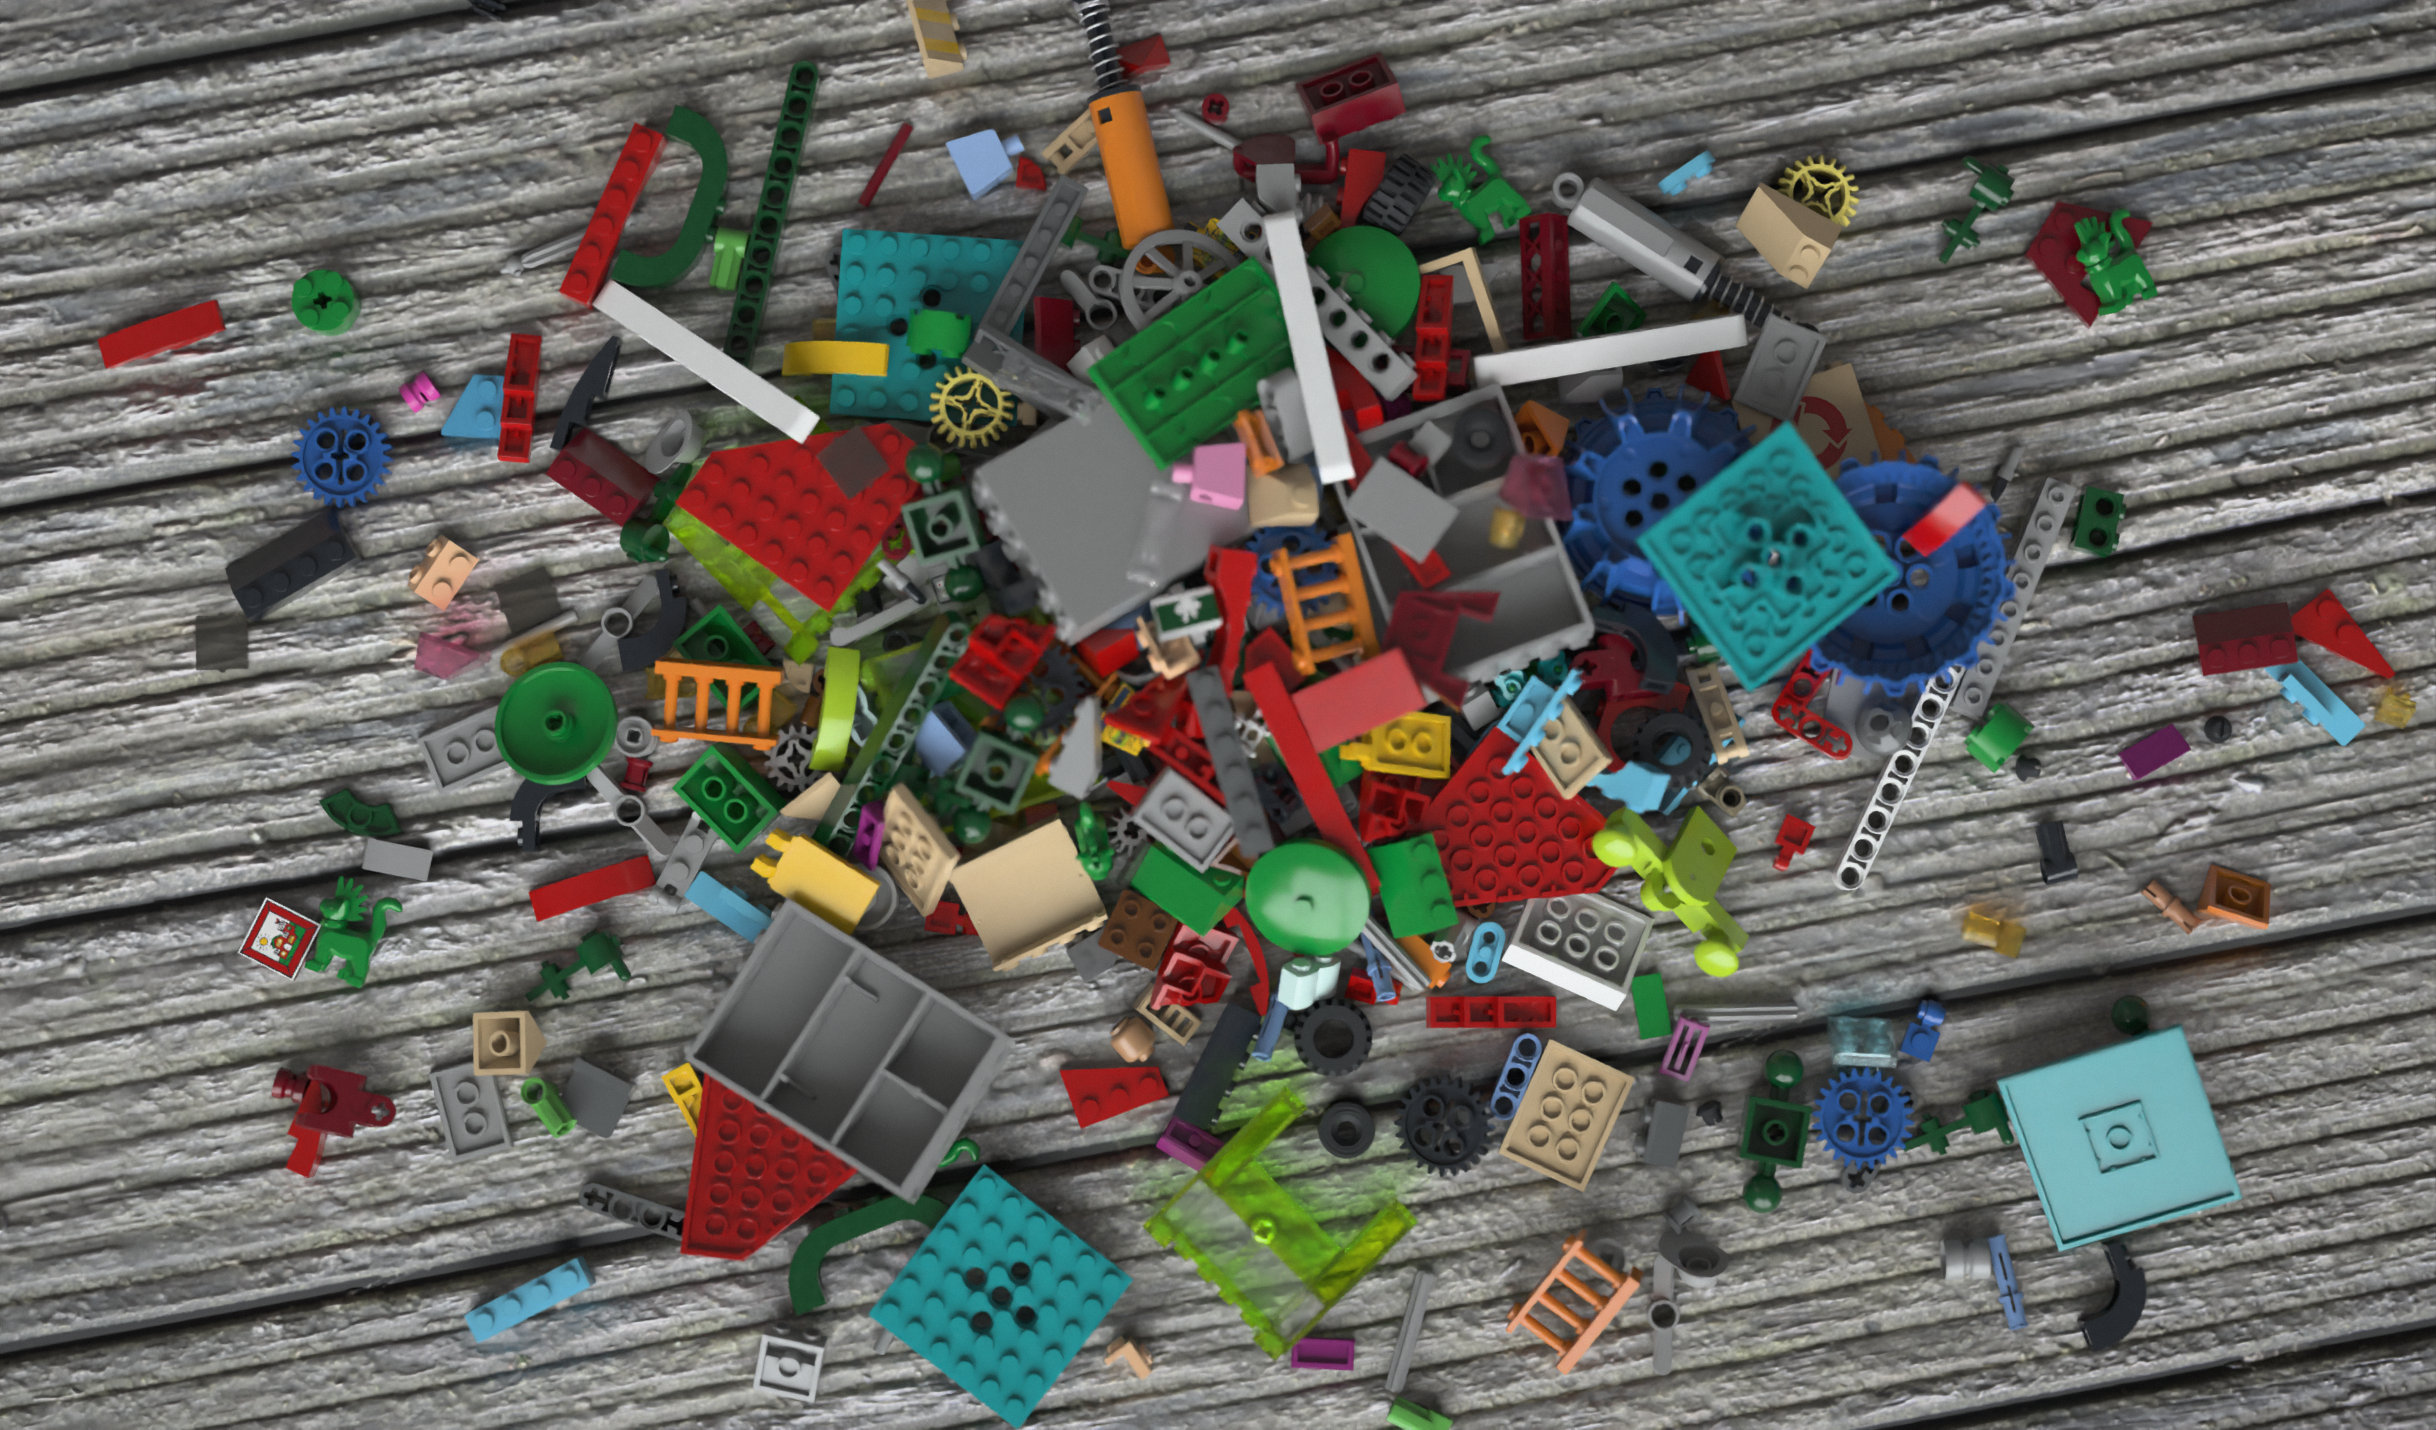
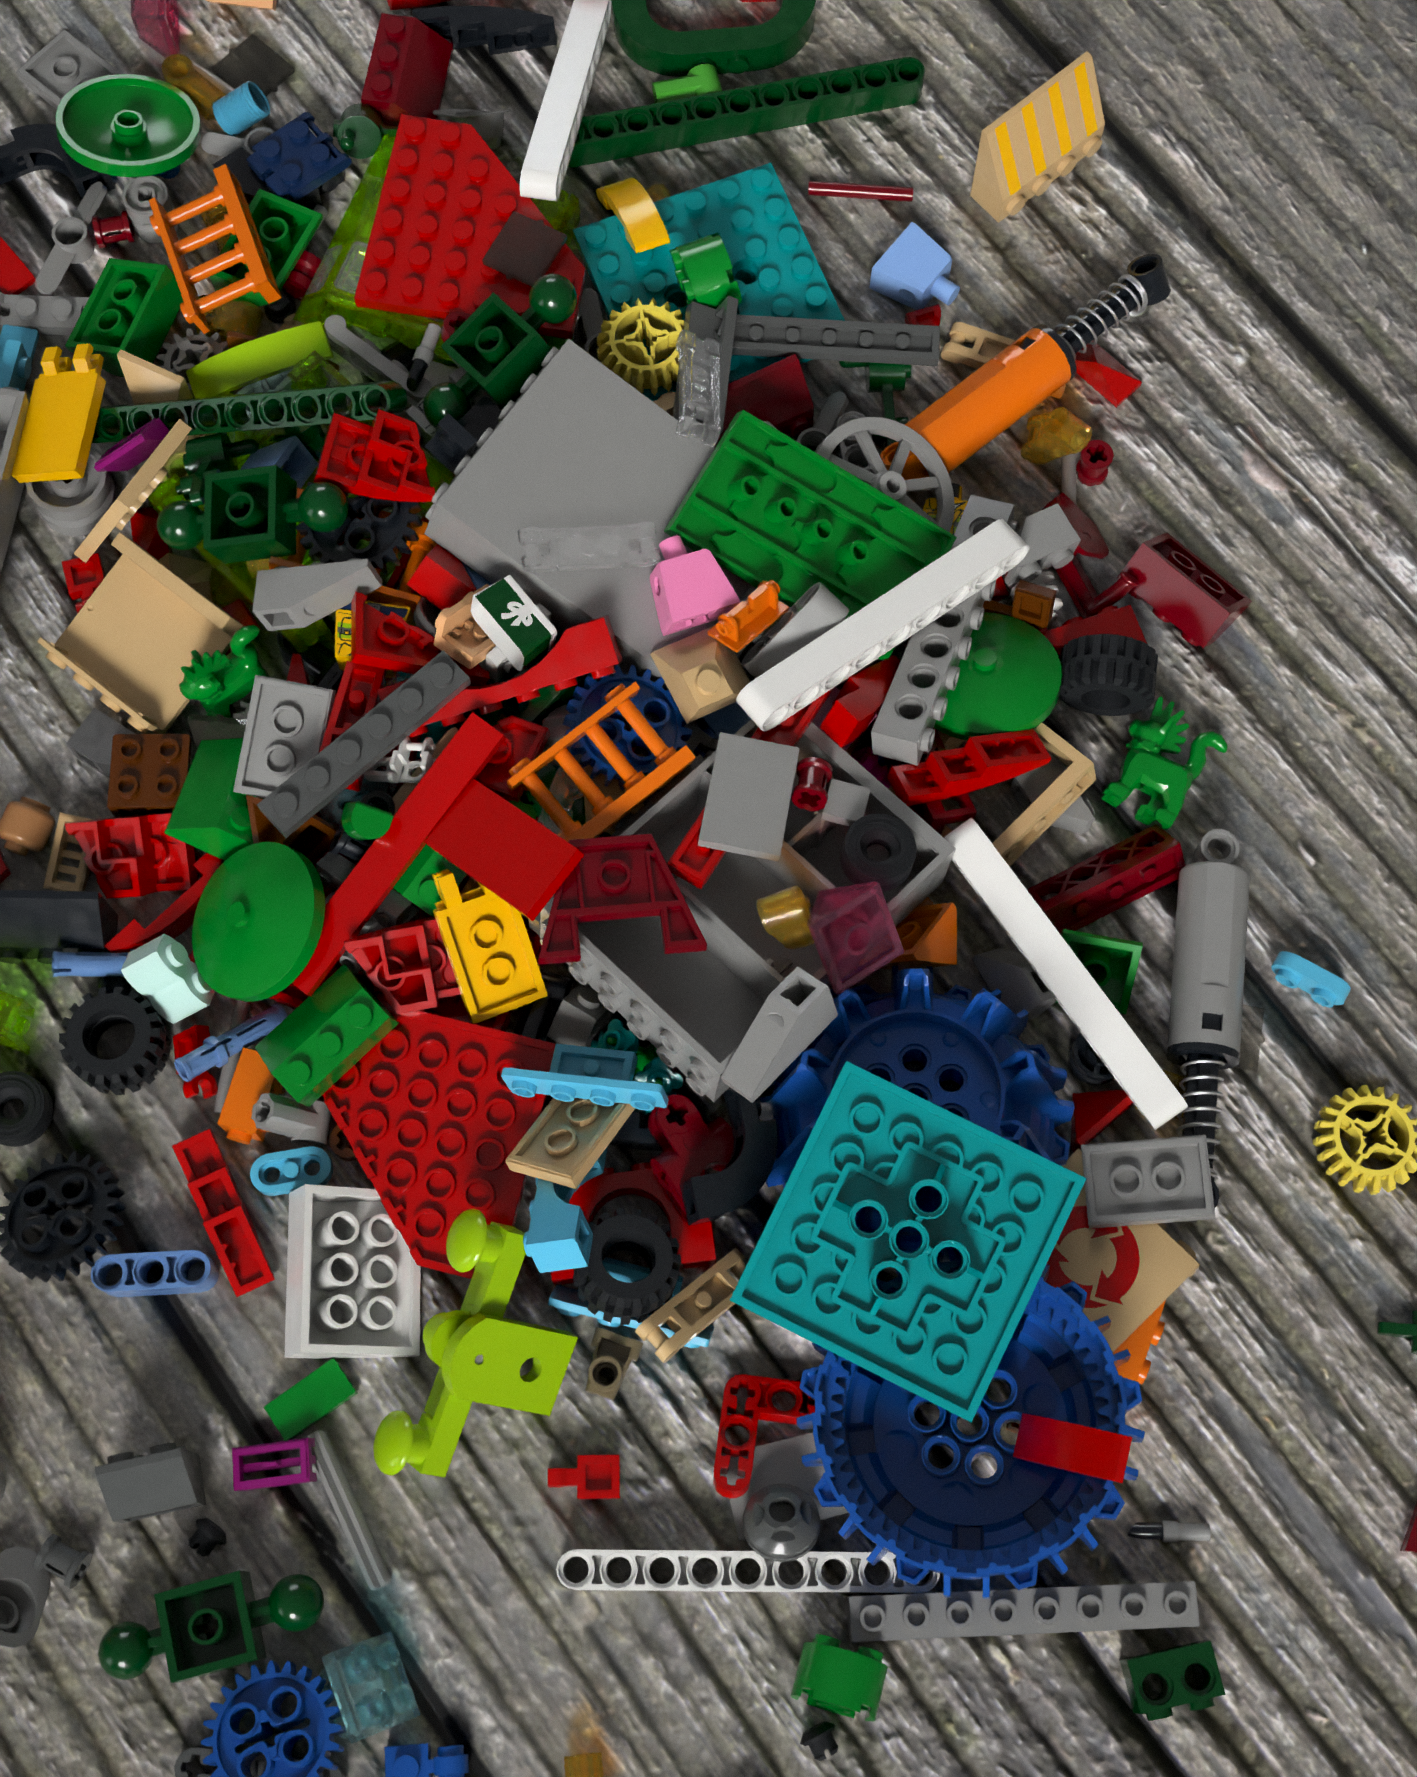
camera: 65 degrees right, 15 degrees down
light grey axle [1362,914,1431,991] -> none
tan plate [1497,1039,1635,1192] -> none
tan slope [1735,182,1842,289] -> none
none -> medium azure piece [212,81,270,137]
none -> dark blue plate [246,112,352,202]
none -> green brick [341,801,394,840]
none -> light grey slope [721,966,838,1103]
none -> clear yellow piece [1020,407,1092,464]

